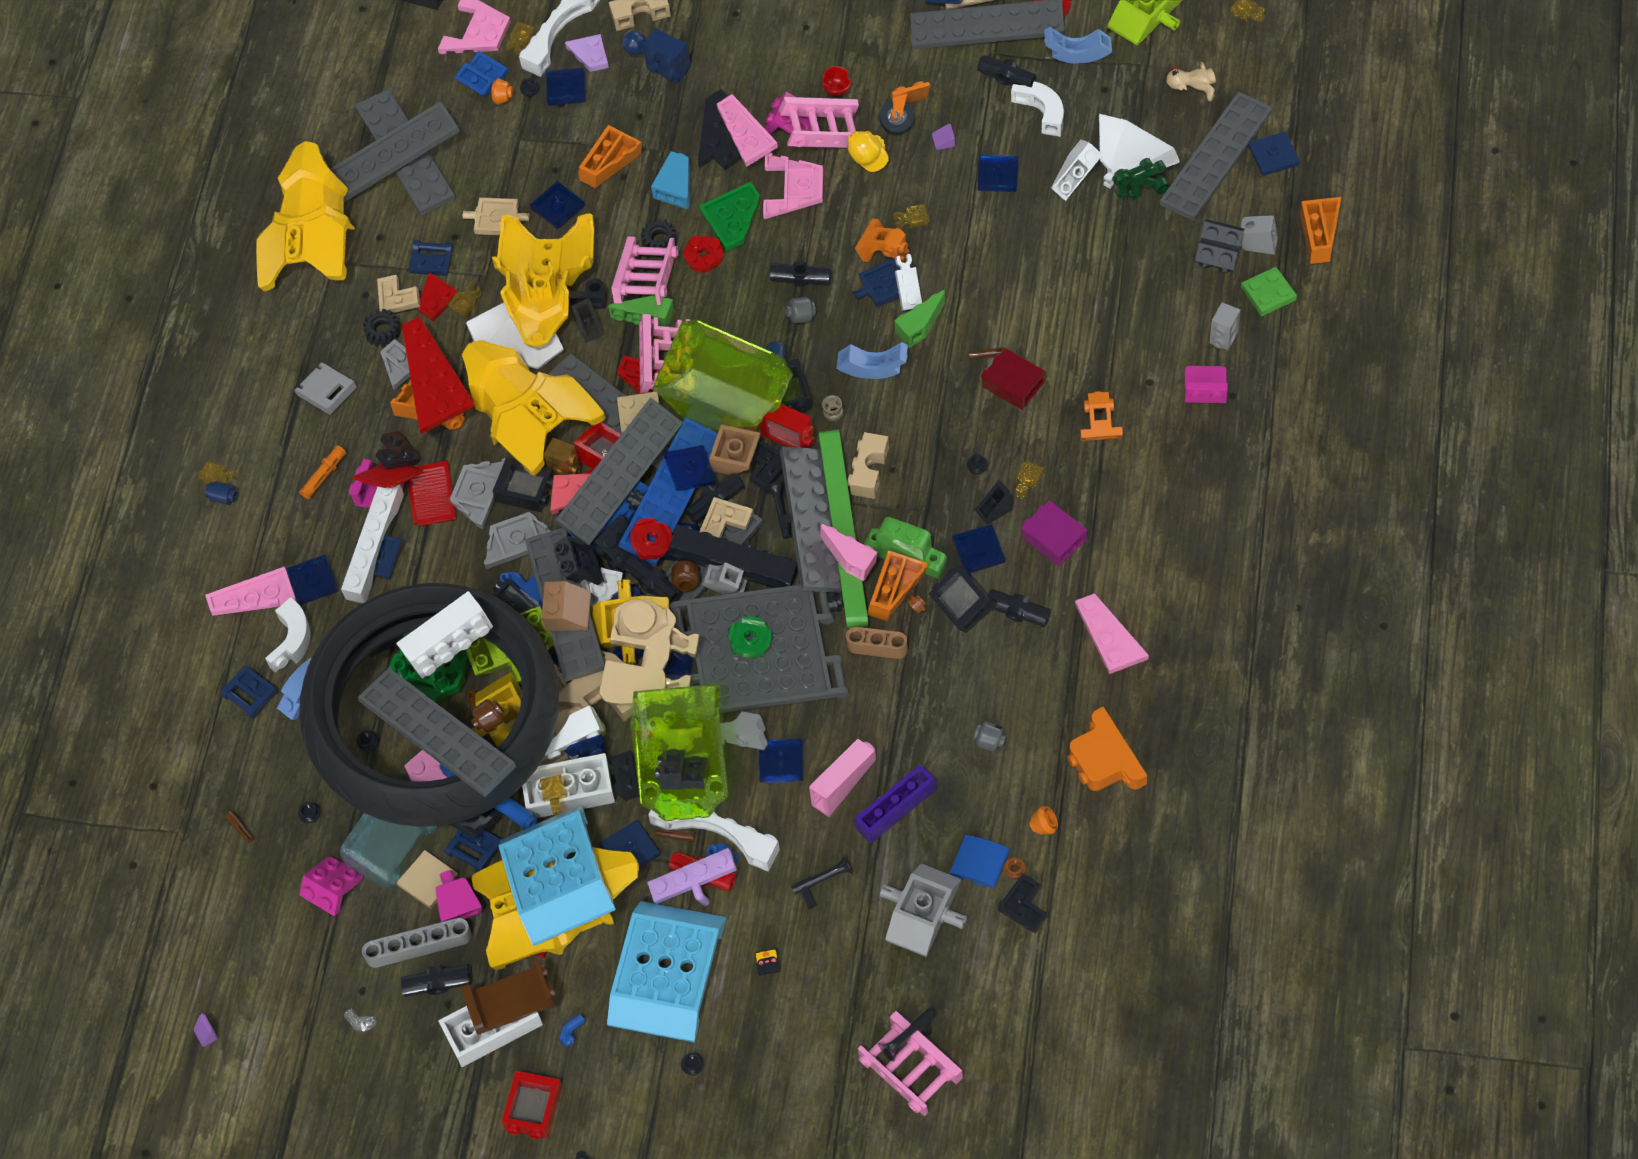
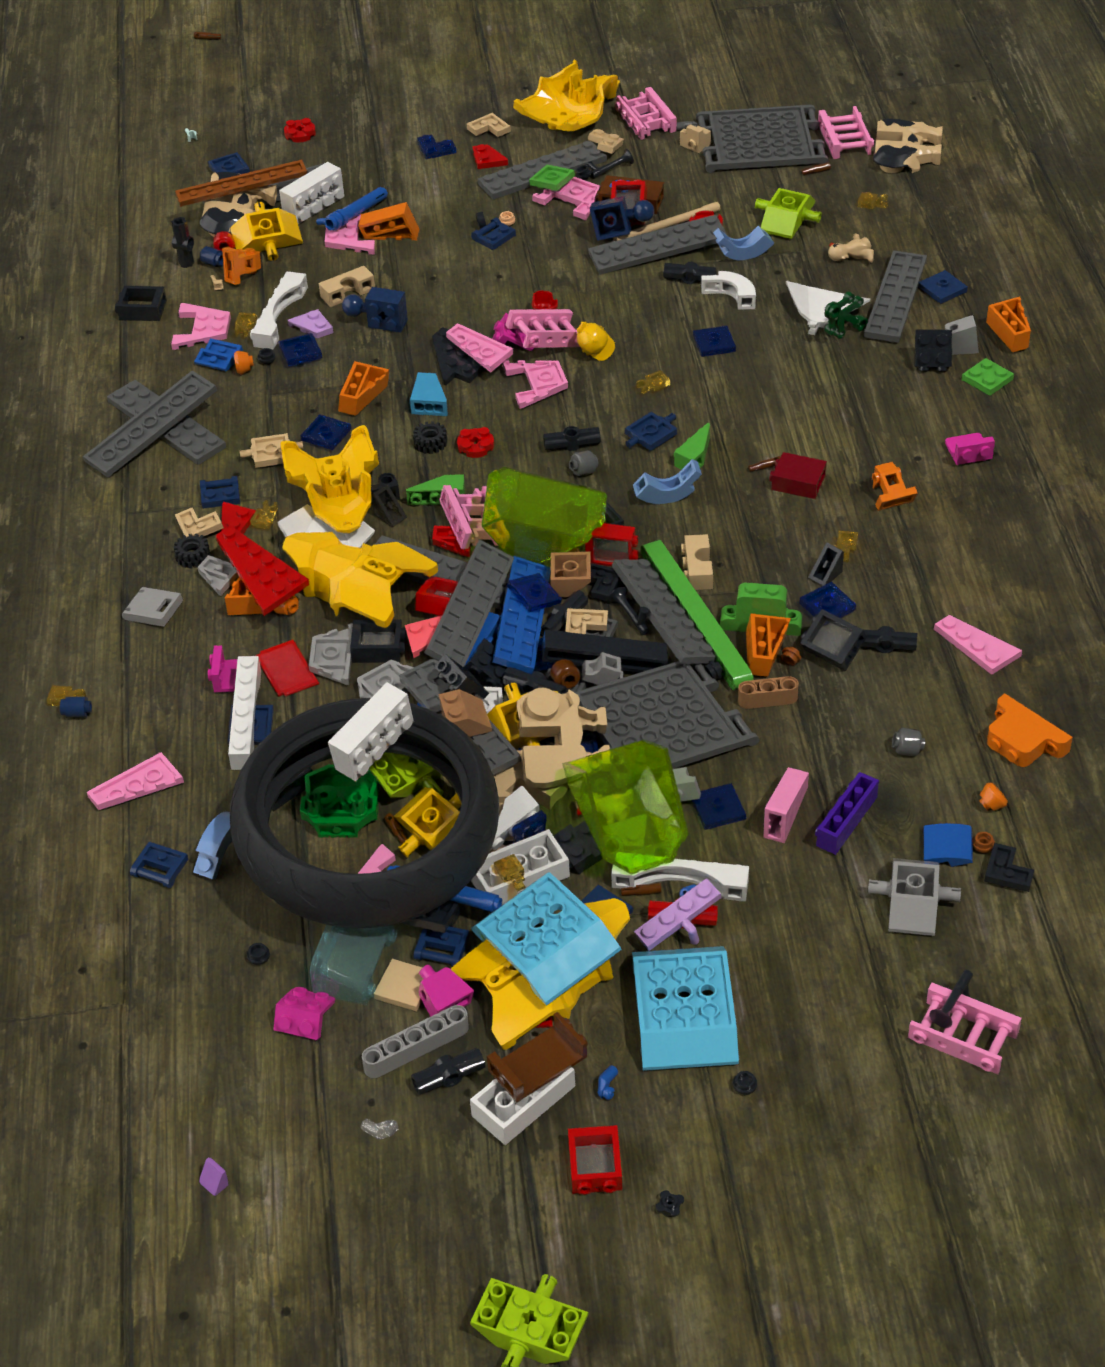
camera: 20 degrees left, 15 degrees down
reddish brown piece [225,811,254,843] -> none
yellow piece [257,141,355,291] -> none
white arch [265,597,311,673] -> none
clear blue plate [286,555,338,605] -> none
orange pin [299,445,346,500] -> none
red window [352,464,424,488] -> none
dark grey plate [358,668,516,797] -> none
black plate [376,431,421,470] -> none
reddish brown head [471,699,505,732] -> none
pearl gold brick [544,438,581,475] -> none
bright pink fence [612,236,678,305] -> none
tan plate [617,392,659,433] -> none
black plate [626,490,644,510] -> none
red plate [630,518,672,559] -> none
black plate [655,749,708,789] -> none
green plate [699,182,760,252] -> none
green plate [729,616,772,658] -> none
black tile [754,948,781,976] -> none
black piece [791,854,853,909] -> none
bright pink slope [820,524,877,581] -> none
dark tan wheel [822,395,843,421] -> none
orange tile [855,219,909,262] -> none
plate [879,81,930,135] -> none
white plate [895,254,922,311] -> none
medium lavender slope [932,124,955,150] -> none
black plate [967,454,988,474] -> none
magenta brick [1021,500,1087,567] -> none
white slope [1051,140,1102,201] -> none
light grey brick [1210,303,1241,350] -> none

